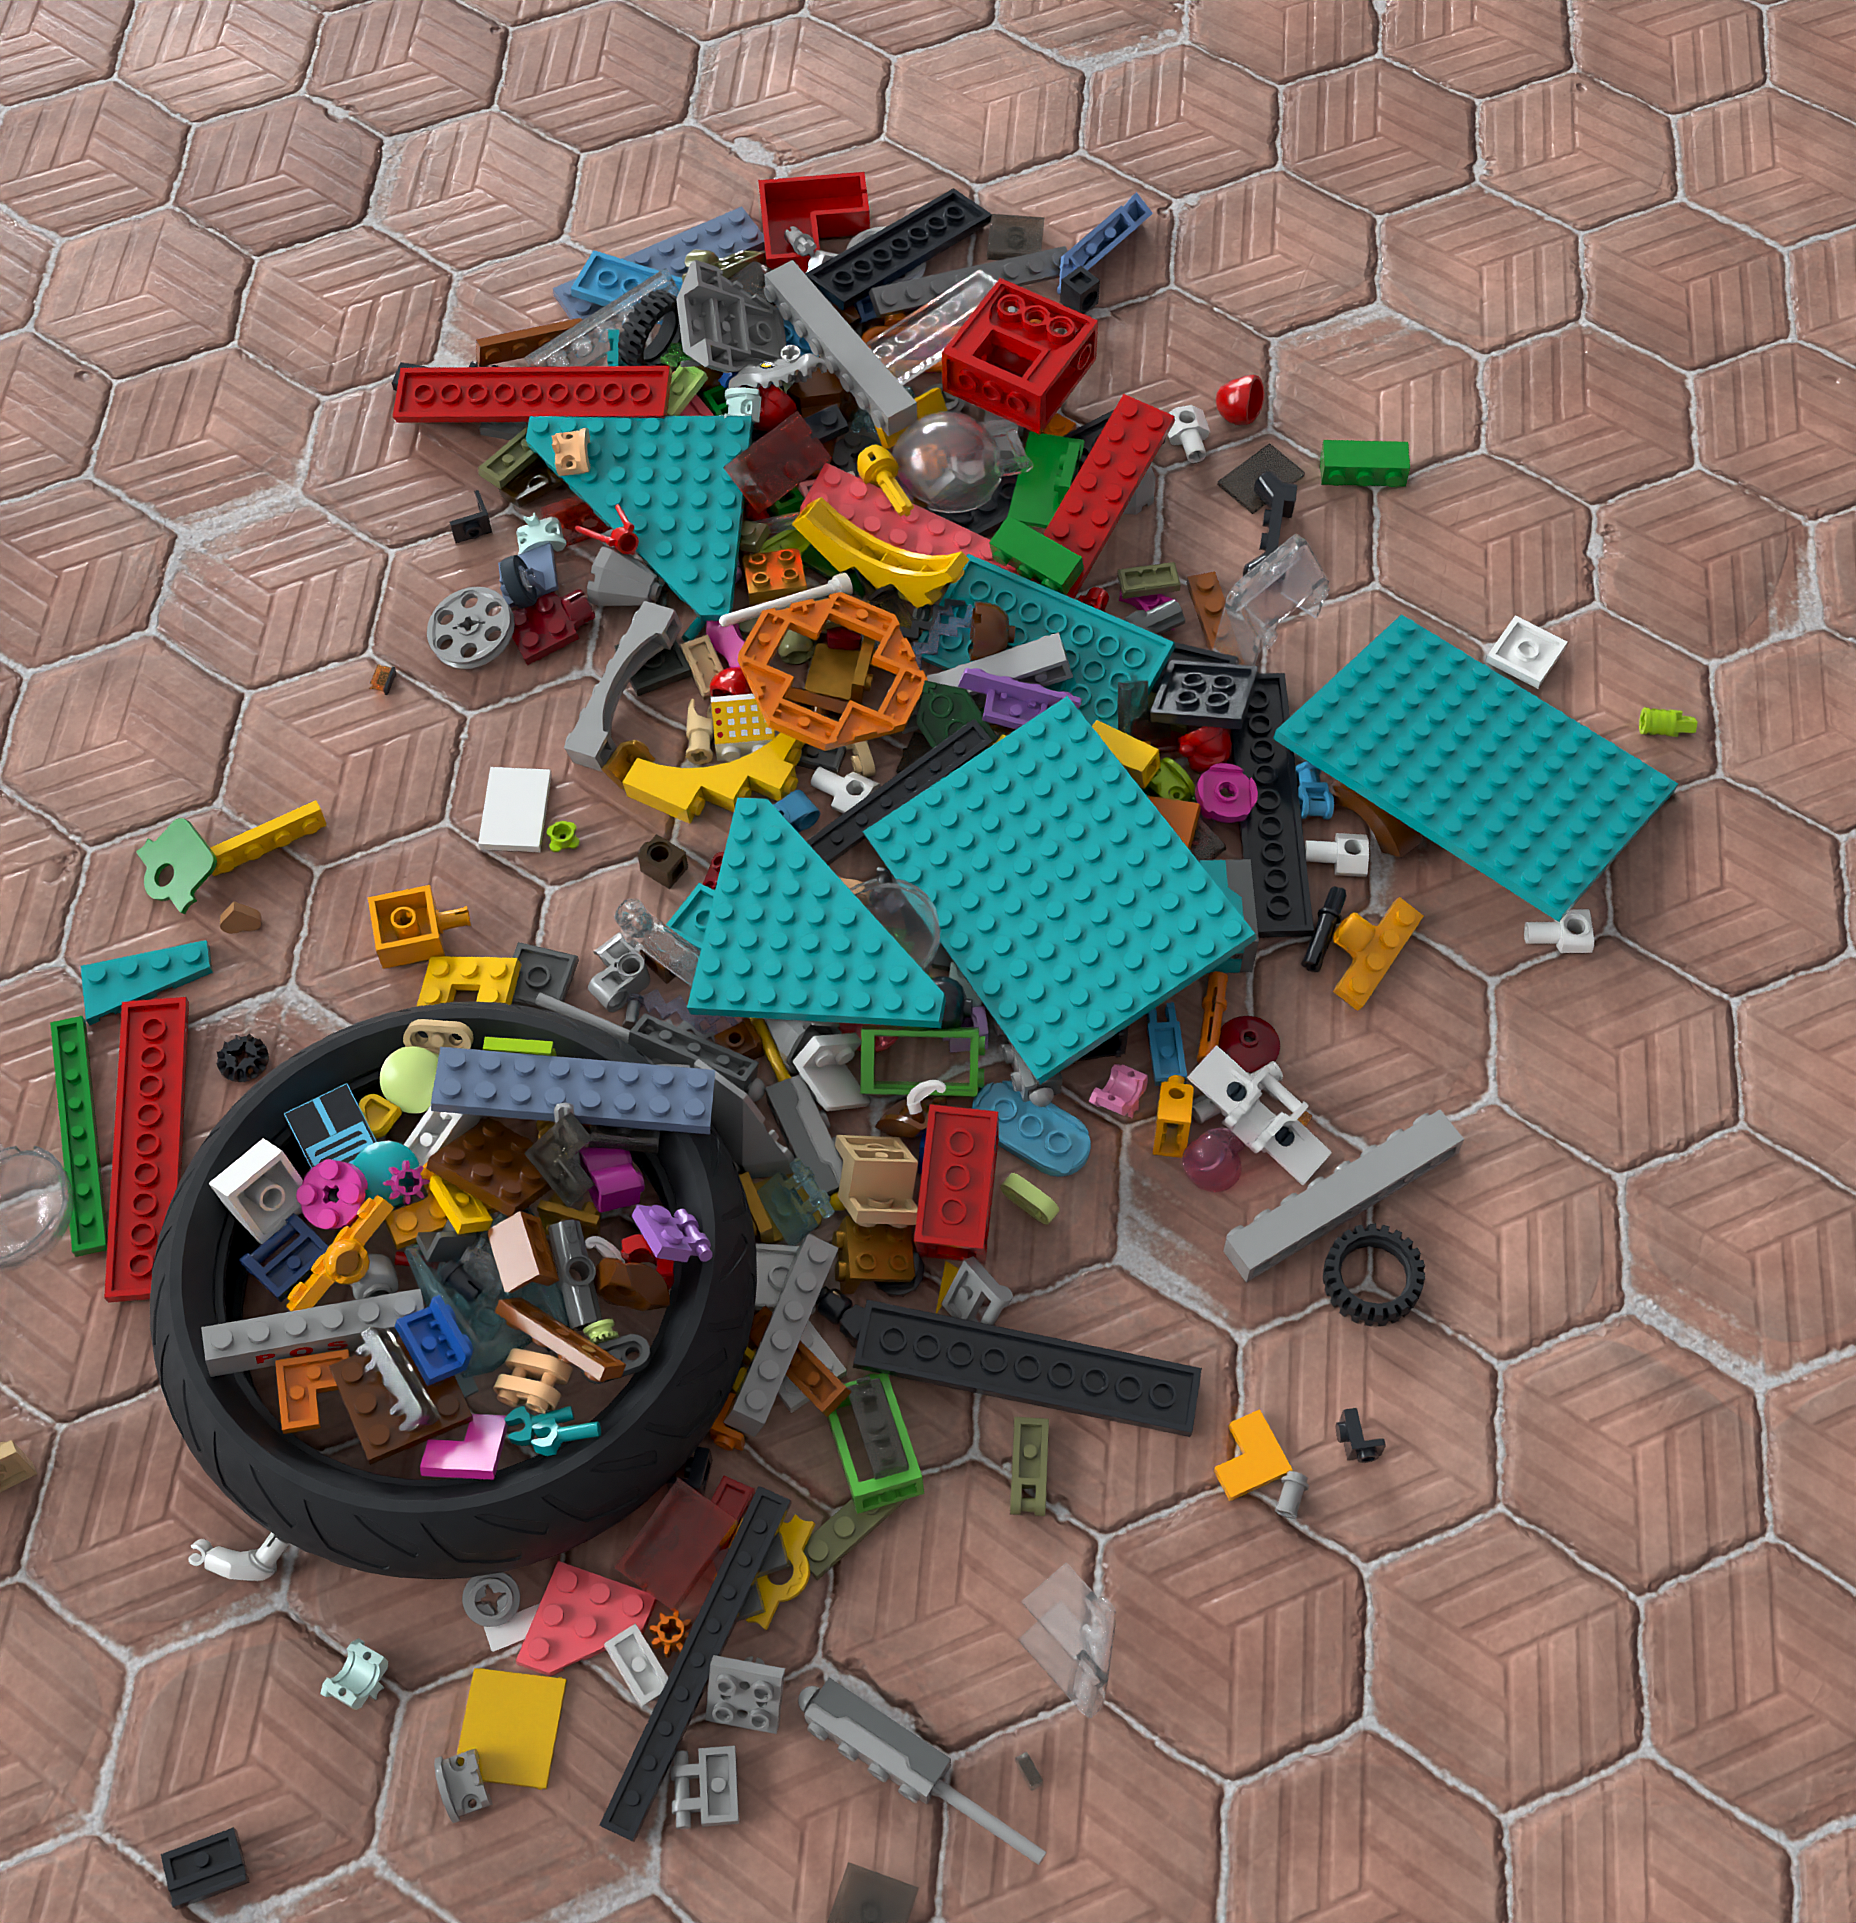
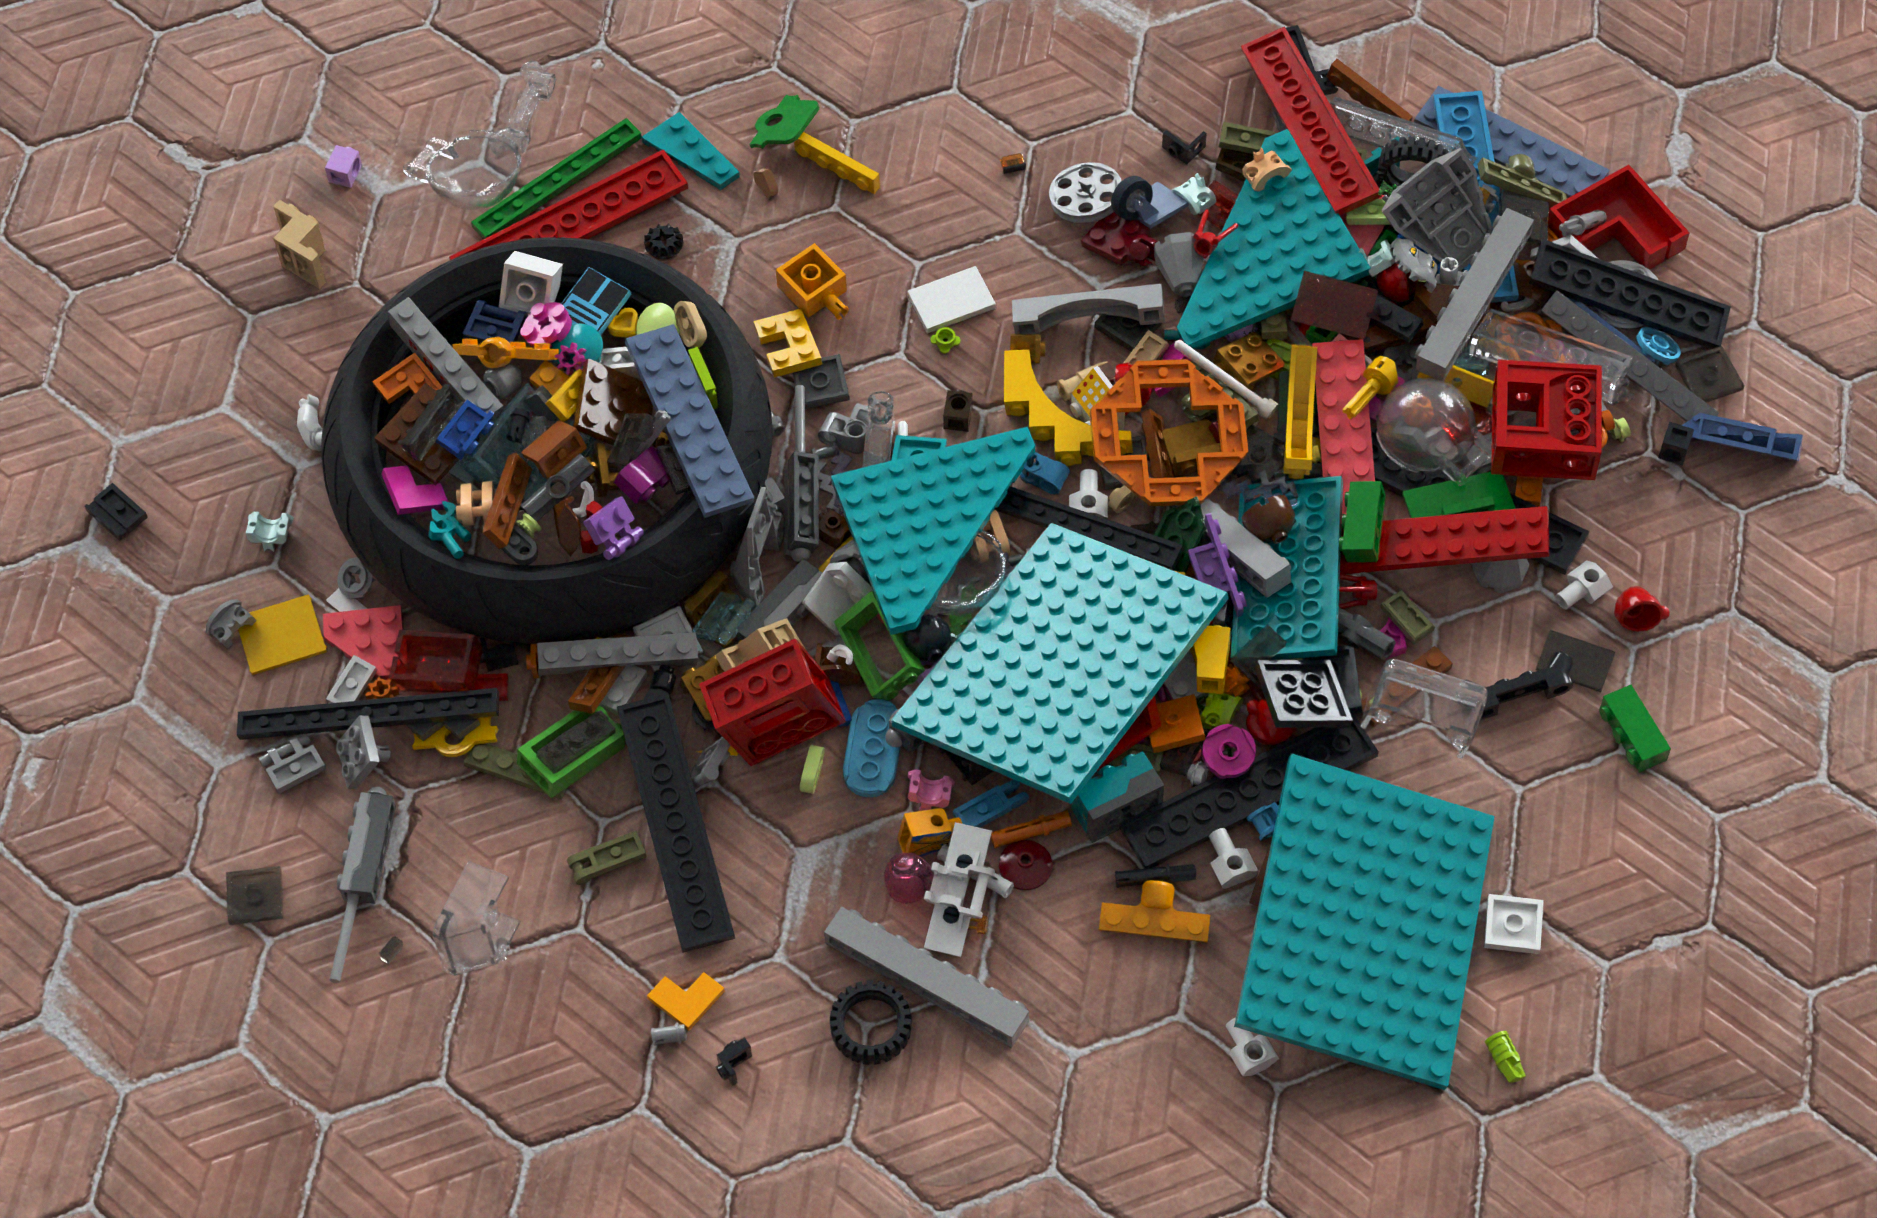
camera: 65 degrees right, 0 degrees up
none -> white plate [1187,761,1209,786]
none -> medium azure wheel [1636,327,1681,365]

